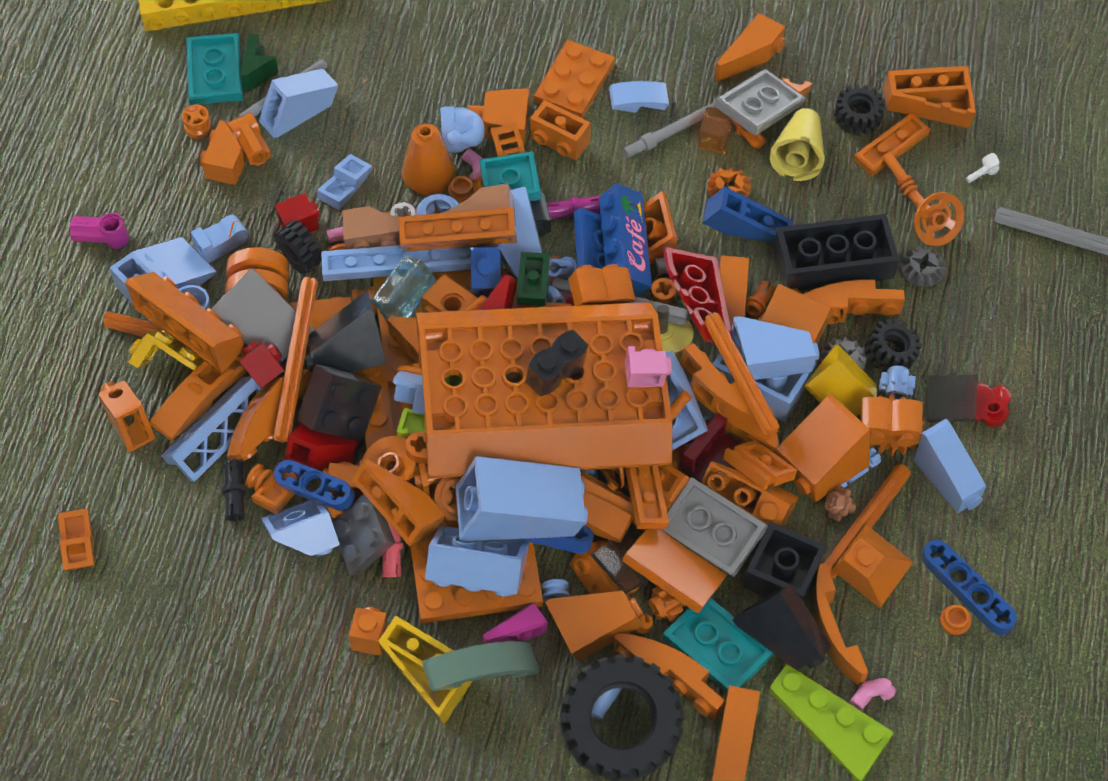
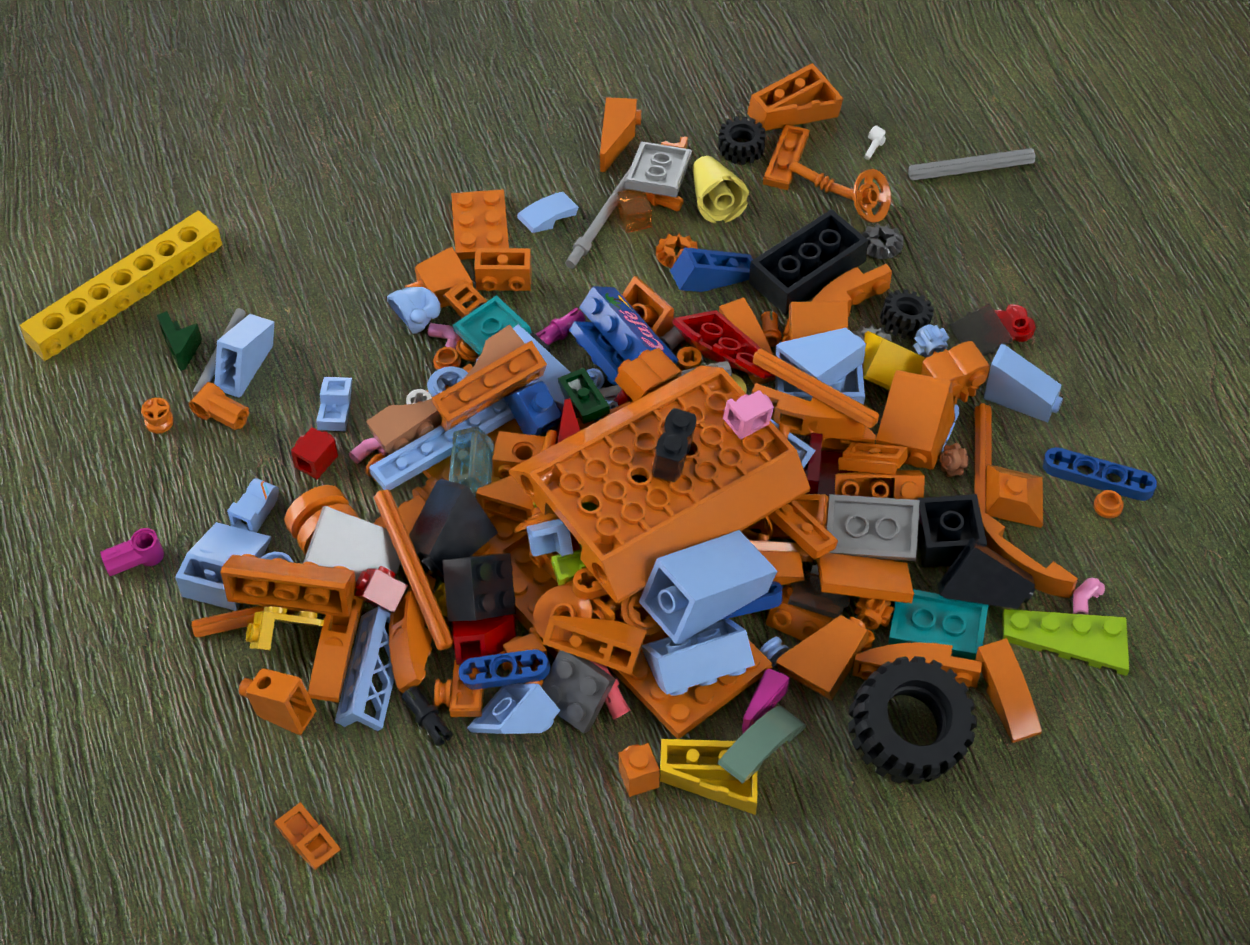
camera: 30 degrees left, 5 degrees down
teal tile [186,33,243,105] -> none
orange slope [200,120,245,185] -> none
black tyre [273,220,322,274] -> none
orange cone [401,124,456,196] -> none

